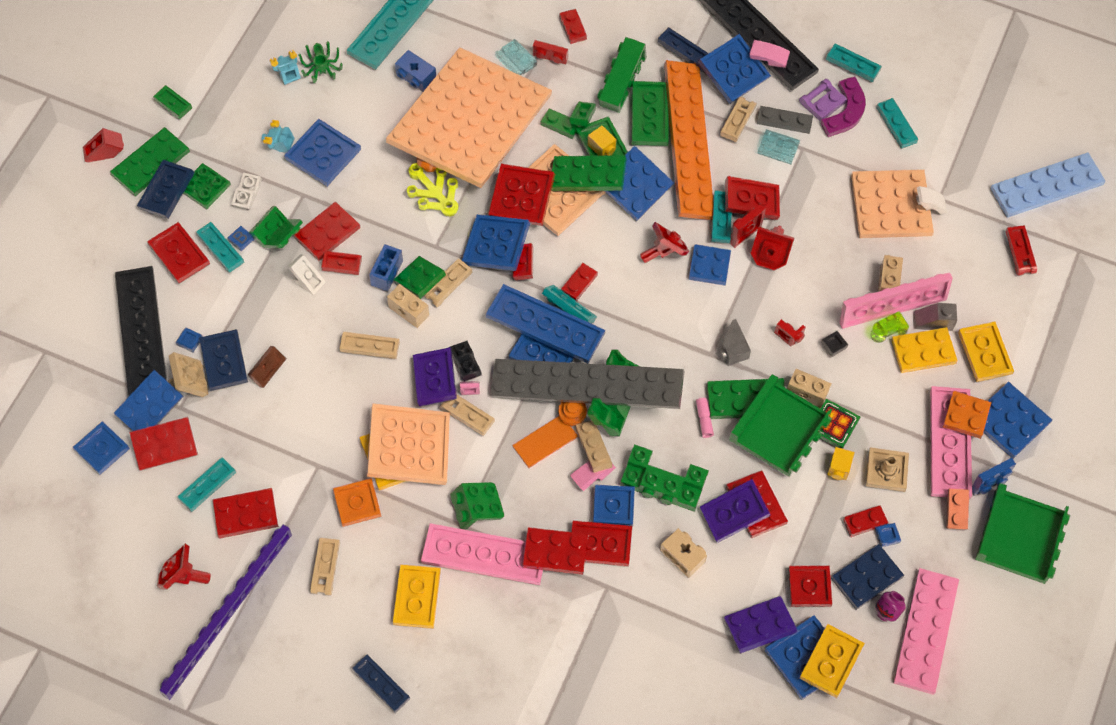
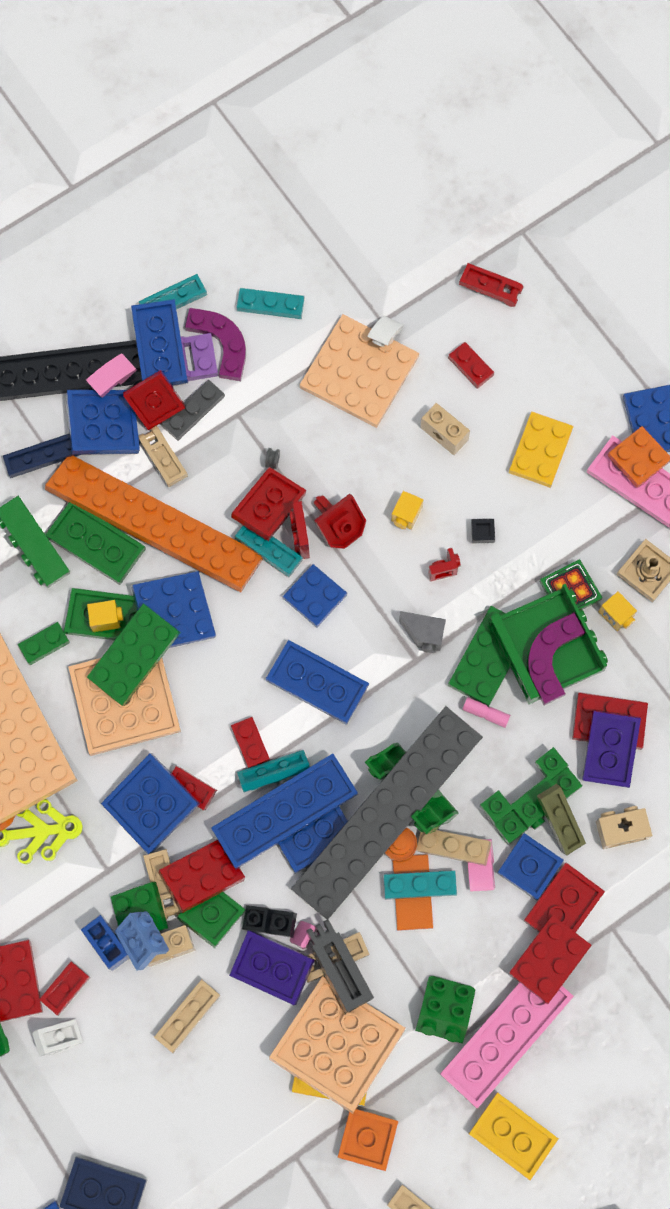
camera: 55 degrees left, 10 degrees up
copper plate [248,346,287,388] -> none
red plate [488,163,555,226] -> none
green plate [570,101,596,127] -> none
red piece [640,222,690,263] -> none
clear light blue plate [757,129,800,165] -> none
tan brick [787,369,832,408] -> none
bright pink plate [840,272,953,329] -> none
clear neon green leg [870,311,909,343] -> none
flat silver slope [914,303,957,331] -> none
yellow plate [958,321,1014,382] -> none
light blue plate [990,152,1106,218] -> none
none -> medium blue bracket [115,911,169,971]
none -> red plate [123,370,185,430]
none -> blue plate [131,299,188,386]
none -> red plate [159,840,245,913]
none -> green plate [177,892,245,948]
none -> dark grey bush [265,448,280,469]
none -> blue plate [266,640,369,725]
none -> dark grey hinge [306,919,374,1014]
none -> teal plate [384,871,457,900]
none -> yellow brick [391,491,424,530]
none -> red plate [448,342,494,389]
none -> magenta plate [528,613,585,705]
none -> olive plate [537,784,586,856]

